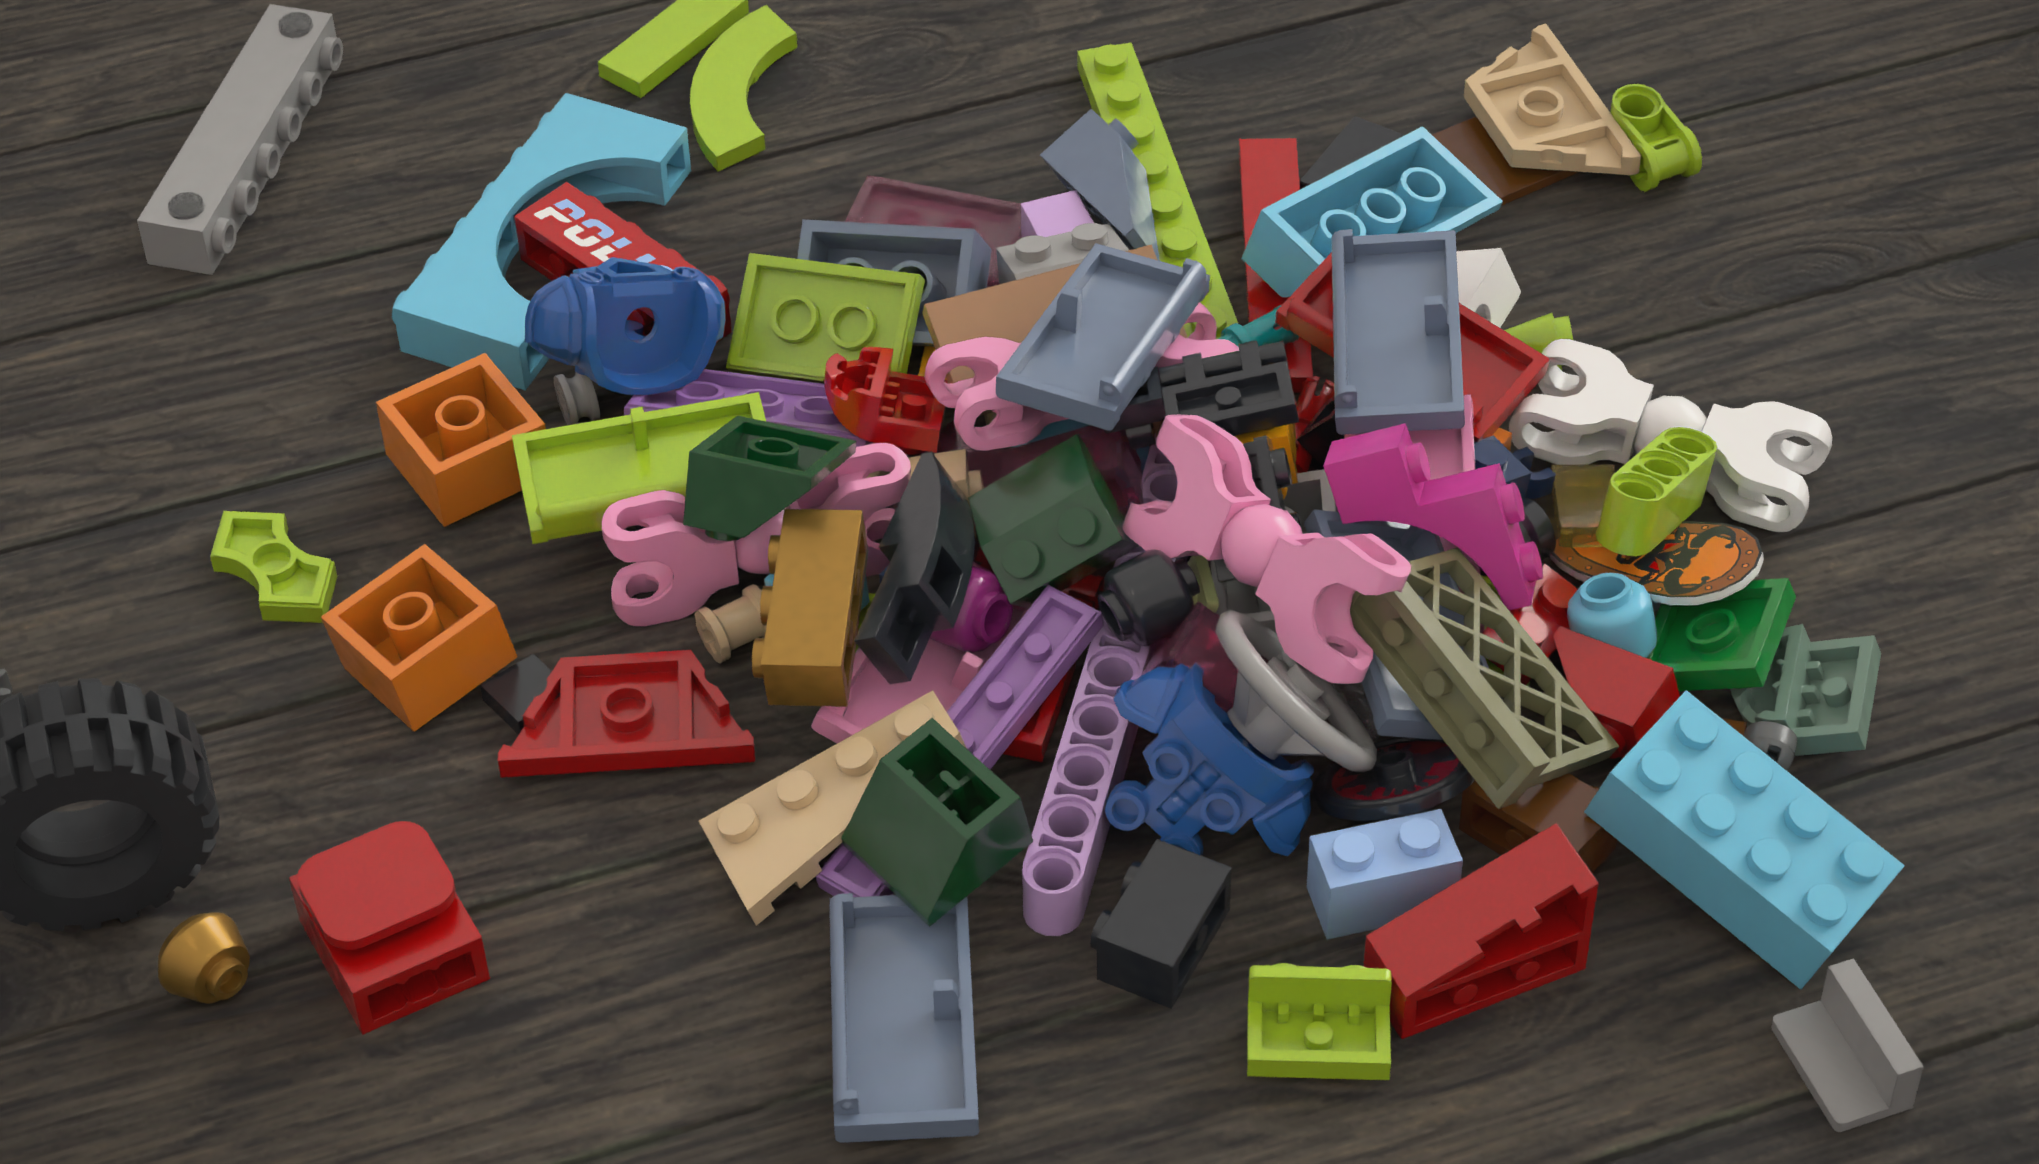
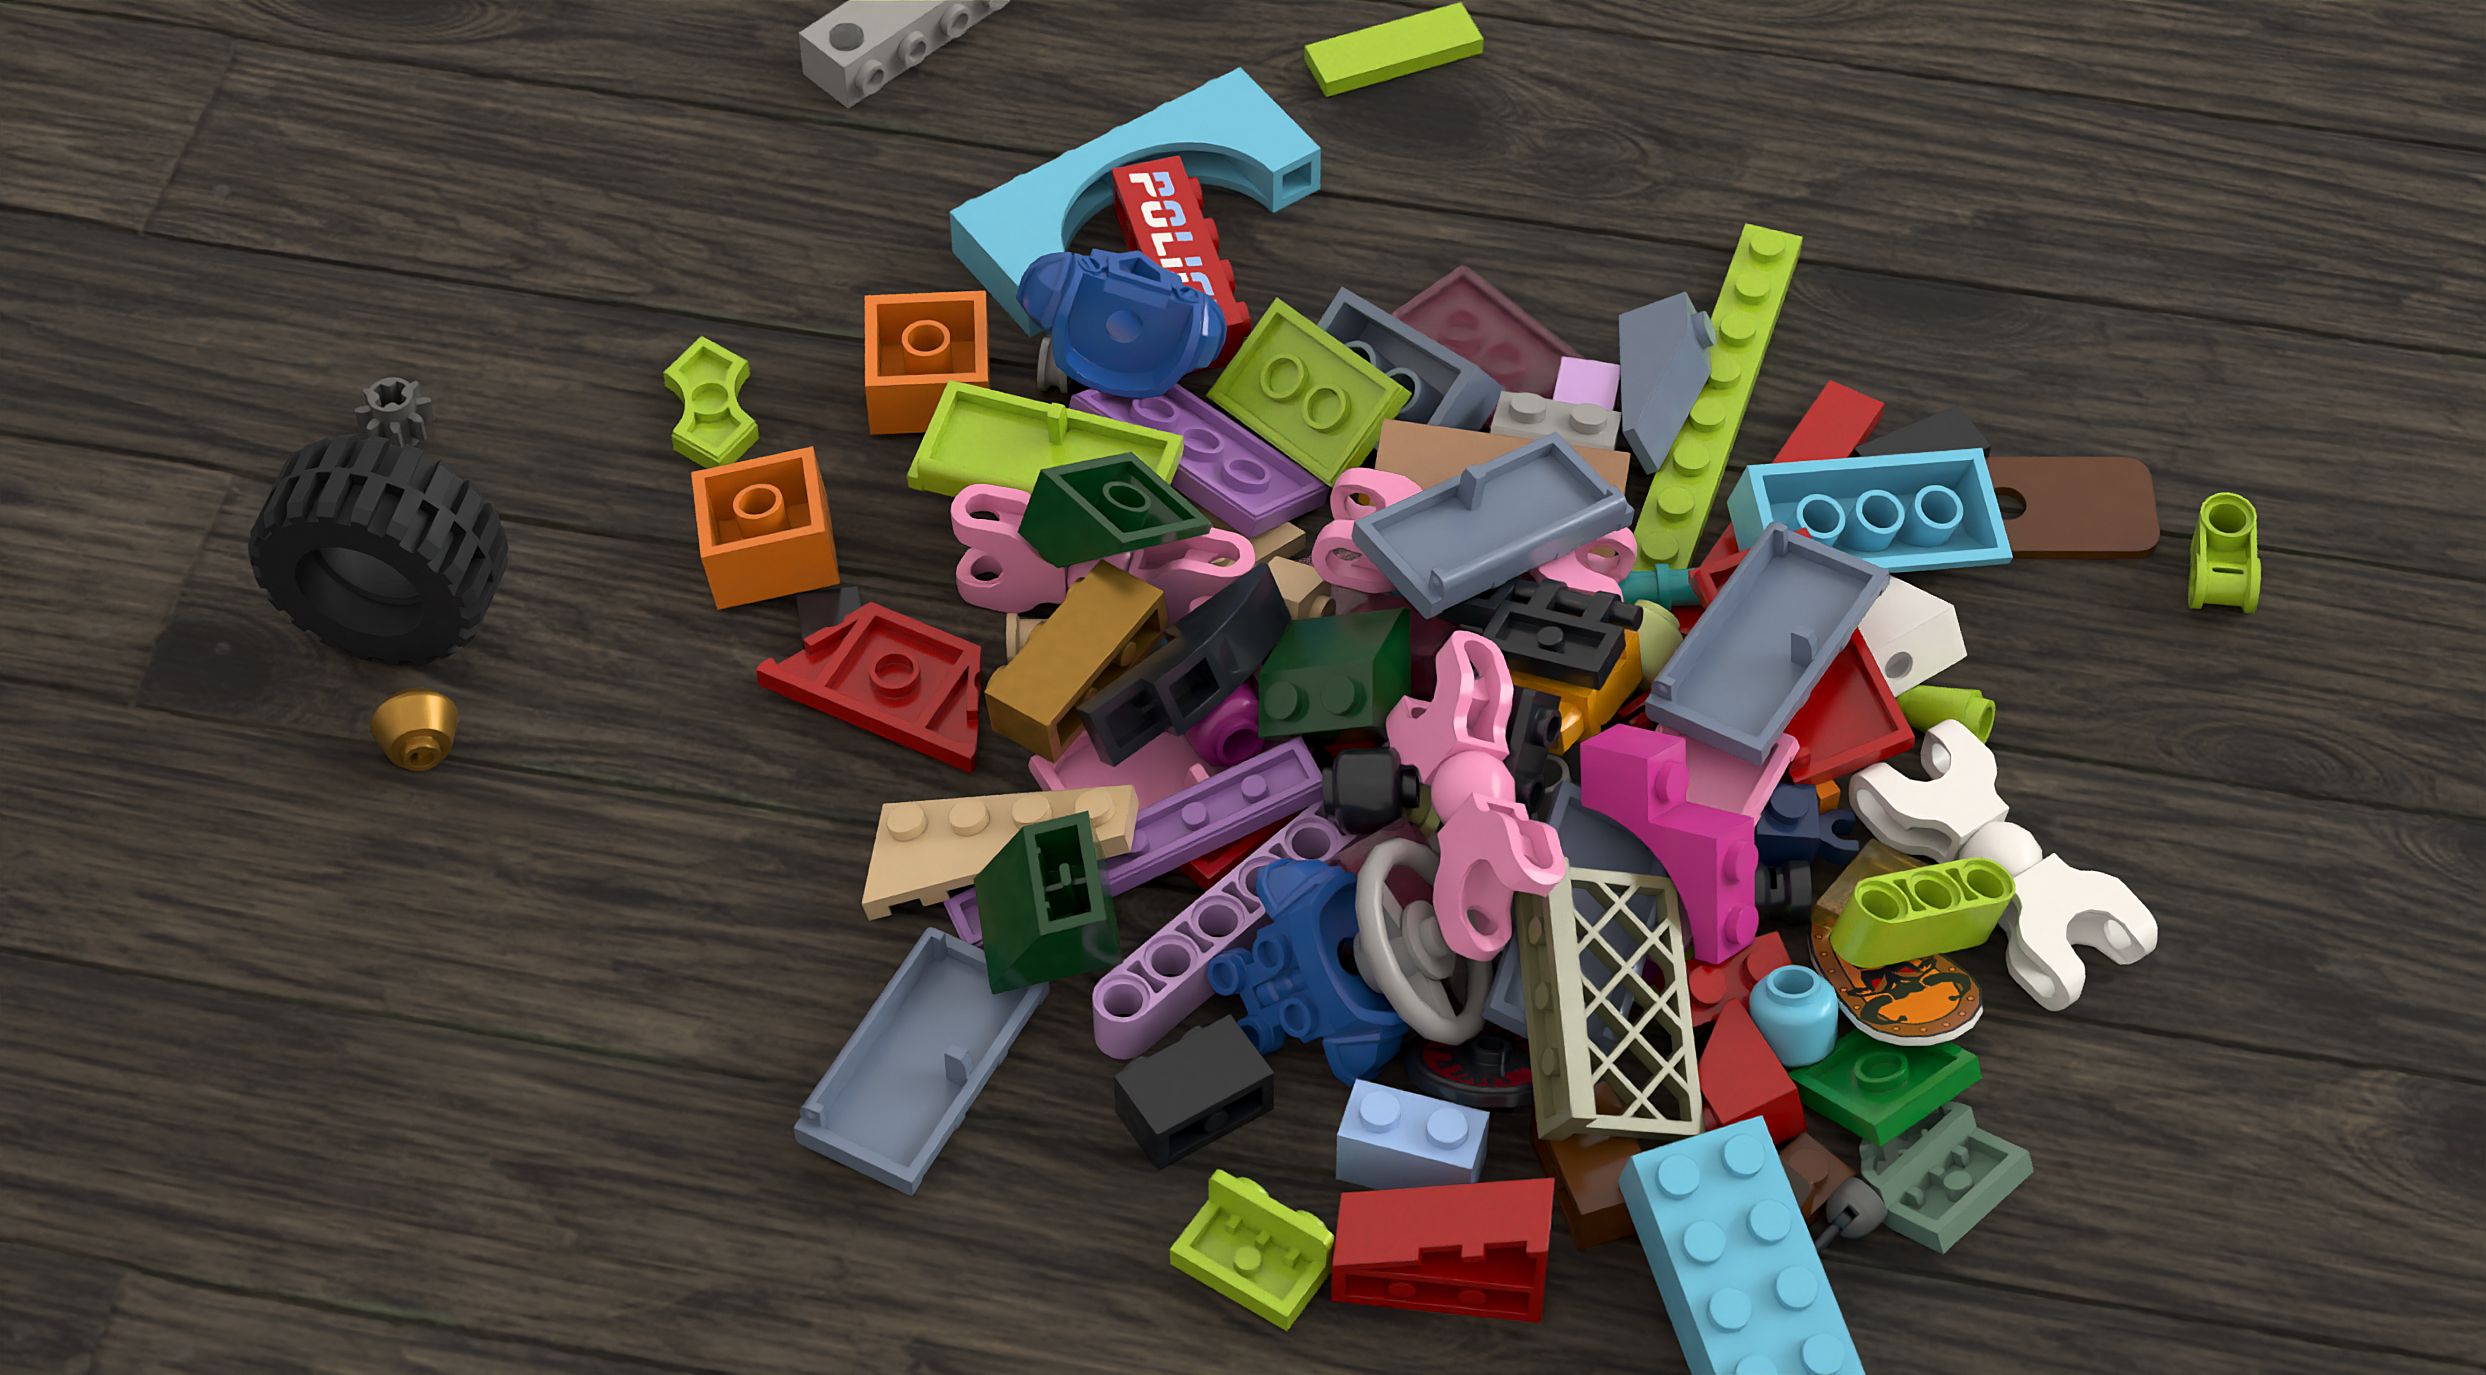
camera: 30 degrees right, 5 degrees up
red brick [289,821,490,1035] -> none
lime tile [690,5,797,172] -> none
red slope [824,347,948,455] -> none
tan wing [1464,24,1641,175] -> none

